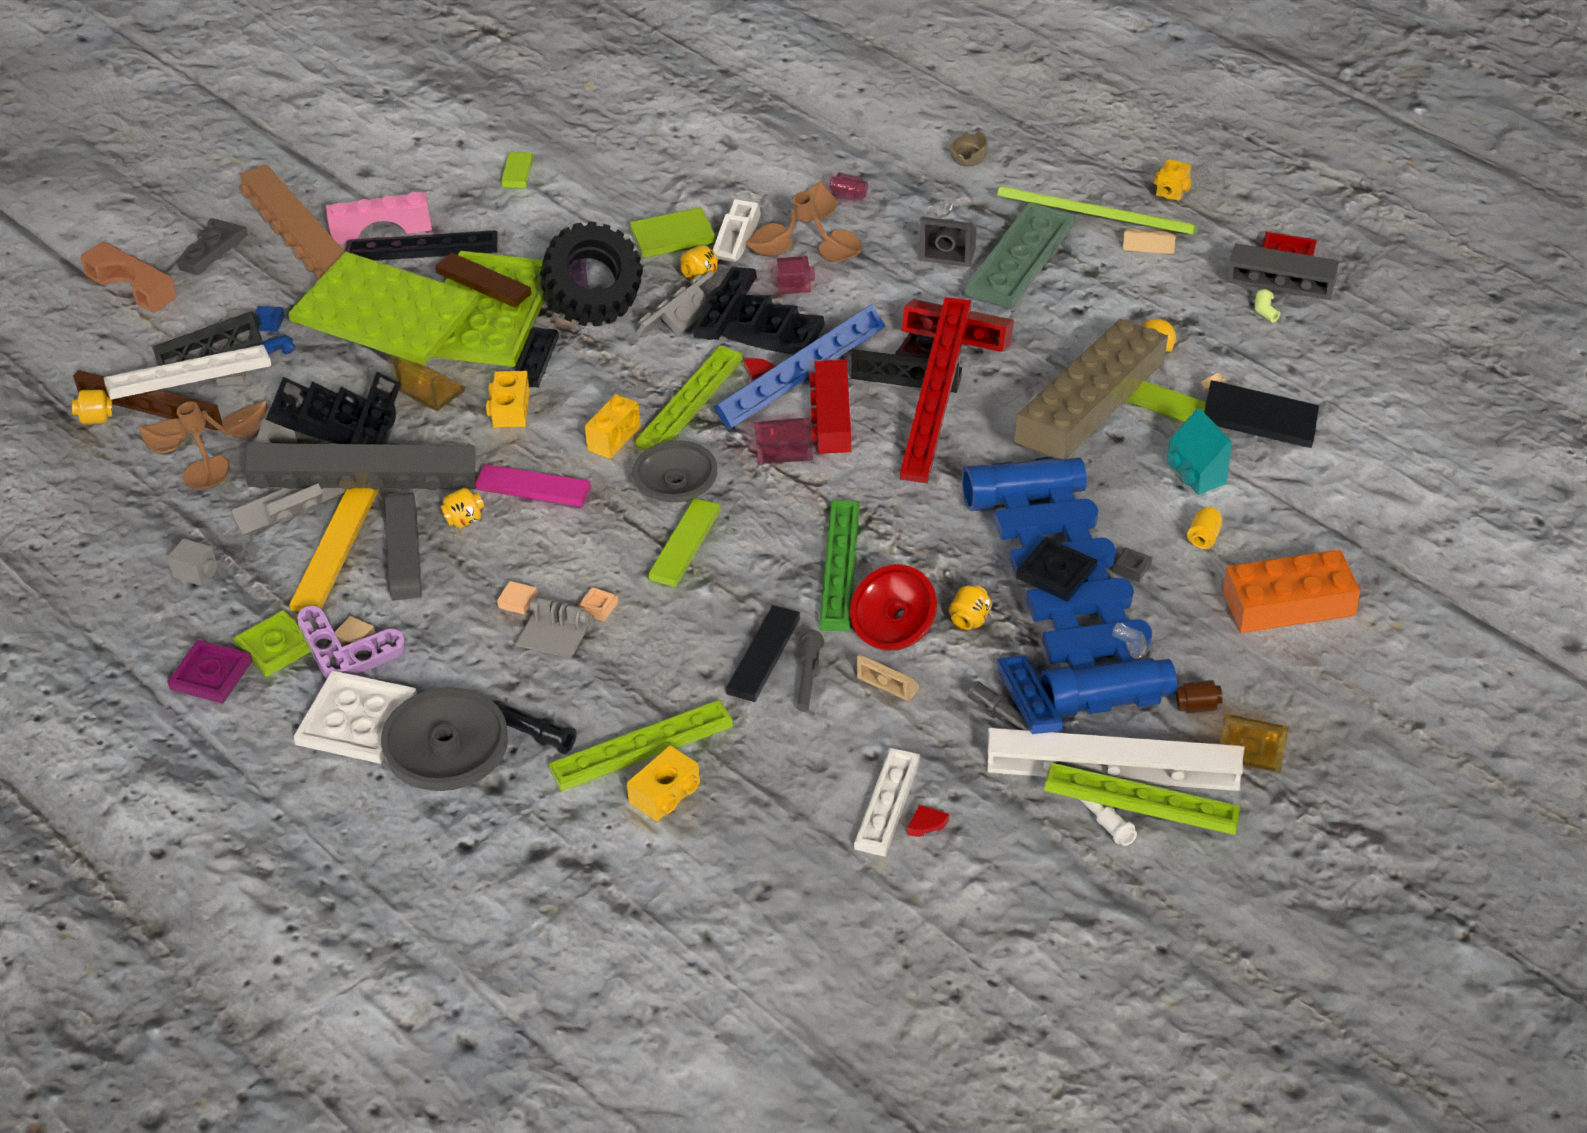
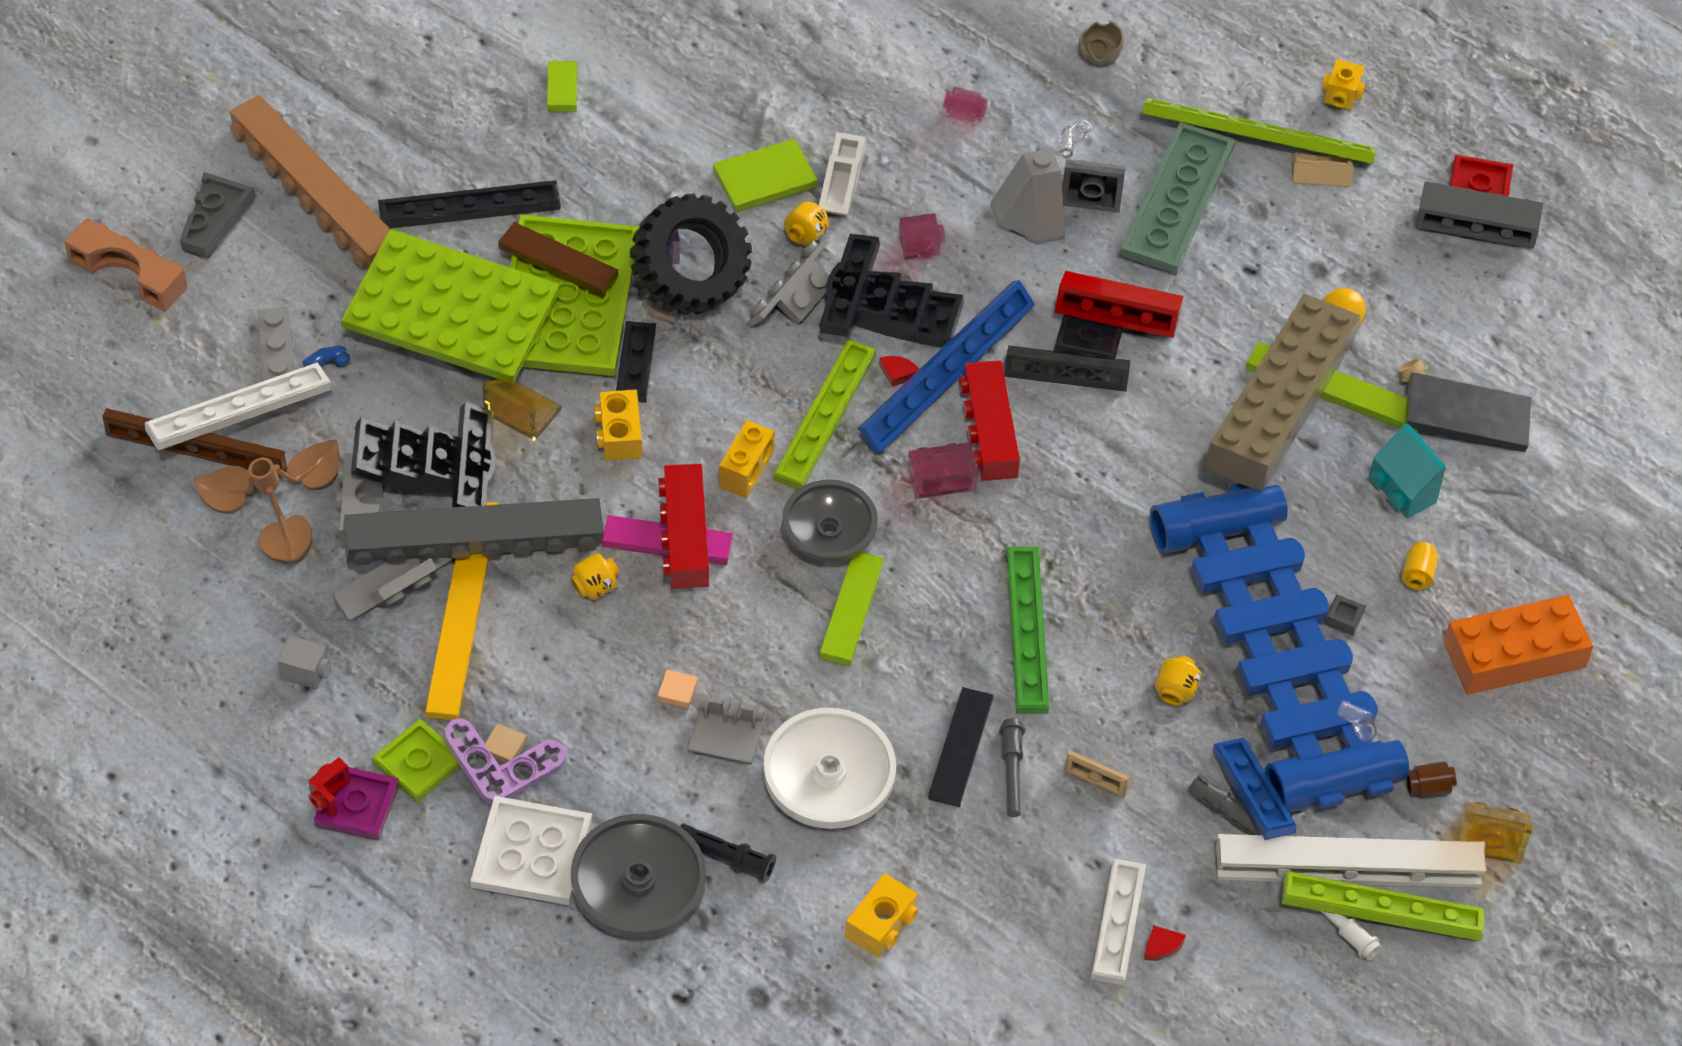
camera: 10 degrees left, 10 degrees up
yellow head [72,389,113,425] -> none
pearl dark grey fence [152,312,263,366] -> none
blue plate [255,306,285,332] -> none
bright pink arch [326,192,432,244] -> none
dark grey beam [385,492,422,601] -> none
lime tile [548,699,733,792] -> none
light nougat tile [577,587,618,622] -> none
medium nougat plant [746,181,862,262] -> none
red dish [850,564,937,651] -> none
red plate [900,297,972,484] -> none
black tile [1016,537,1098,602] -> none
yellowish green arm [1254,289,1280,323] -> none
none -> red bracket [308,757,350,817]
none -> red brick [658,463,709,589]
none -> white dish [763,708,896,829]
none -> light grey slope [990,148,1065,245]

